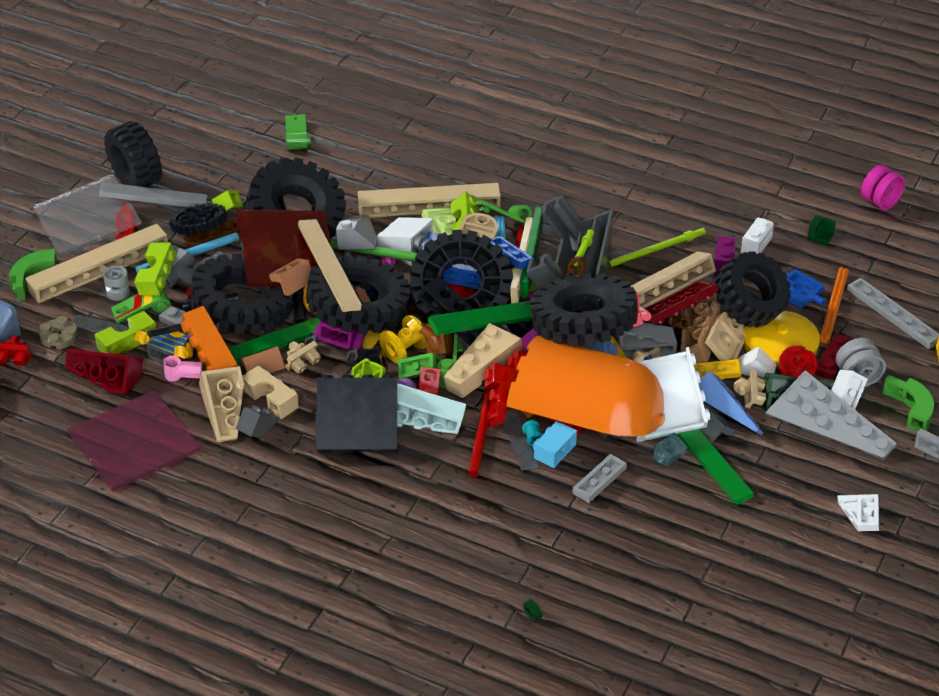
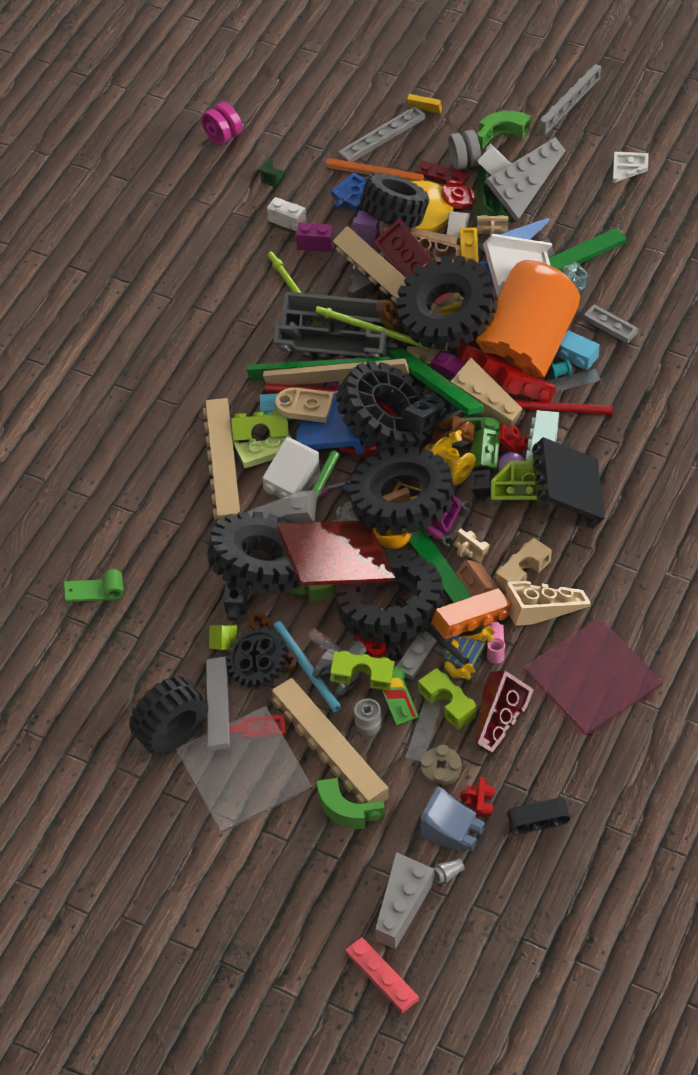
camera: 90 degrees left, 10 degrees up
dark grey slope [235,405,279,438] -> none
nougat panel [269,259,311,296] -> none
tan tile [298,219,362,312] -> none
bright green door [475,201,532,223] -> none
blue tile [491,236,534,269] -> none

